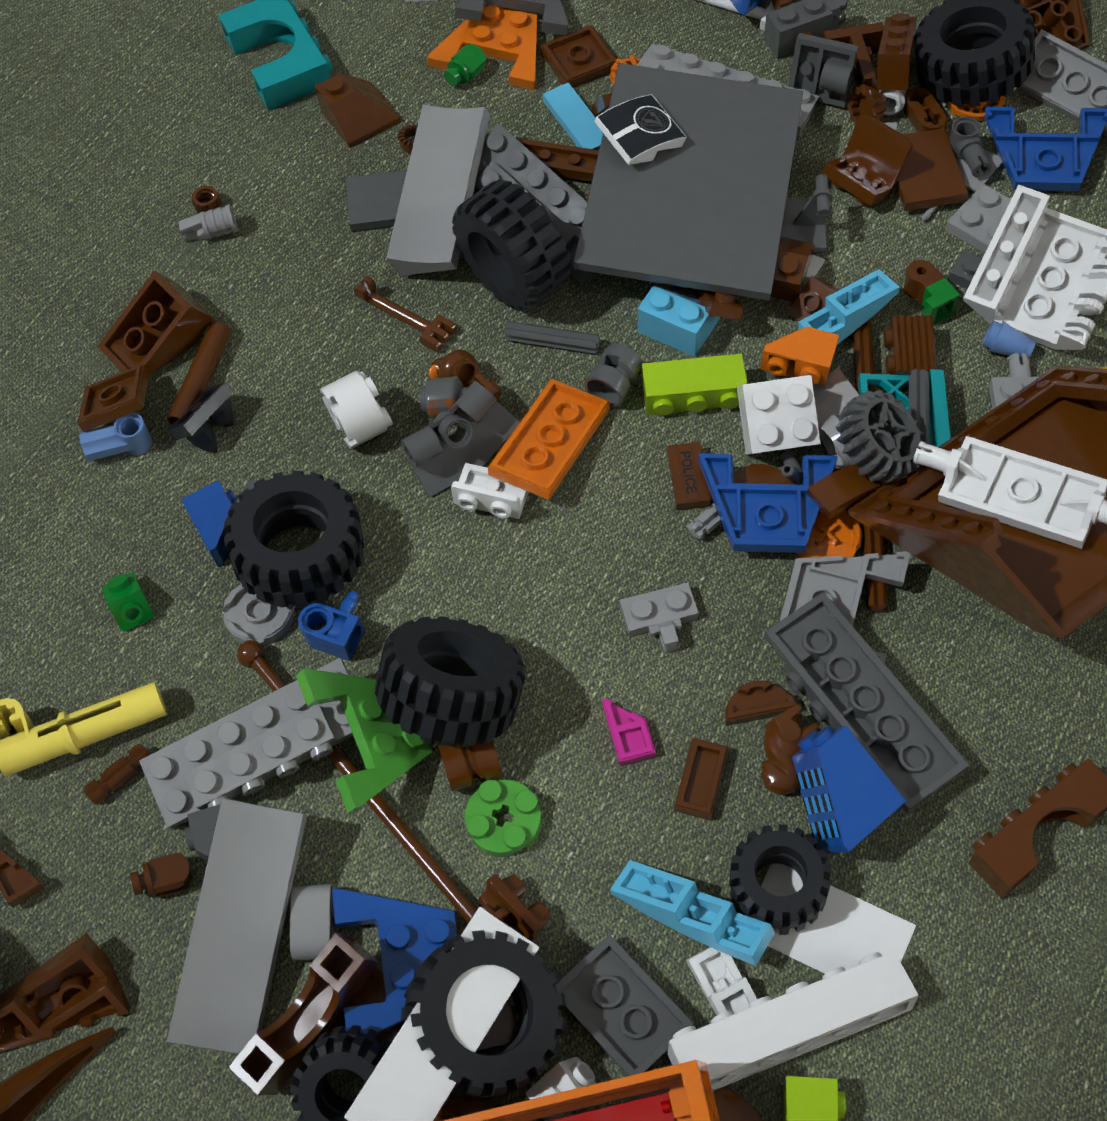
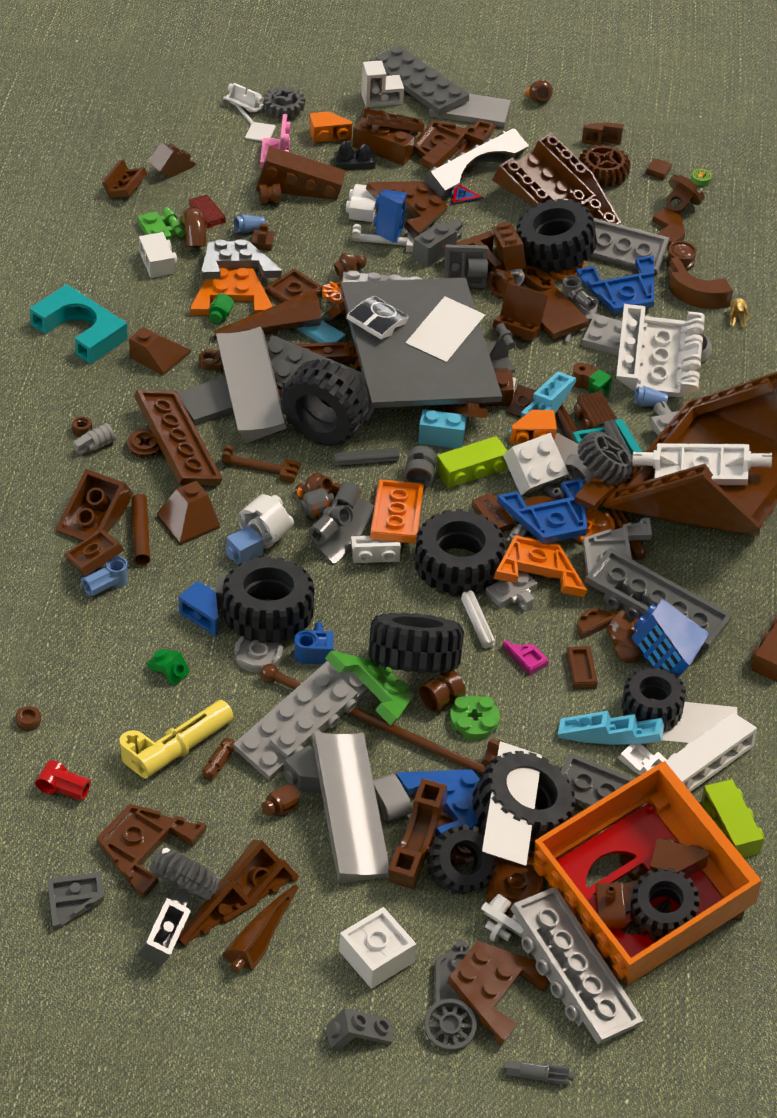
camera: 30 degrees left, 15 degrees down
black tile [168,382,234,453] -> none
dark grey plate [948,250,982,289] -> none
none -> reddish brown gear [127,429,161,458]
none -> reddish brown plate [134,390,223,486]
none -> reddish brown slope [157,481,220,545]
none -> reddish brown wedge [213,290,322,339]
none -> medium blue brick [226,525,263,565]
none -> reddish brown animal [333,253,367,278]
none -> white sticker [406,297,485,362]
none -> black tyre [414,509,505,596]
none -> white axle [461,591,495,649]
none -> orange wing [494,535,587,597]

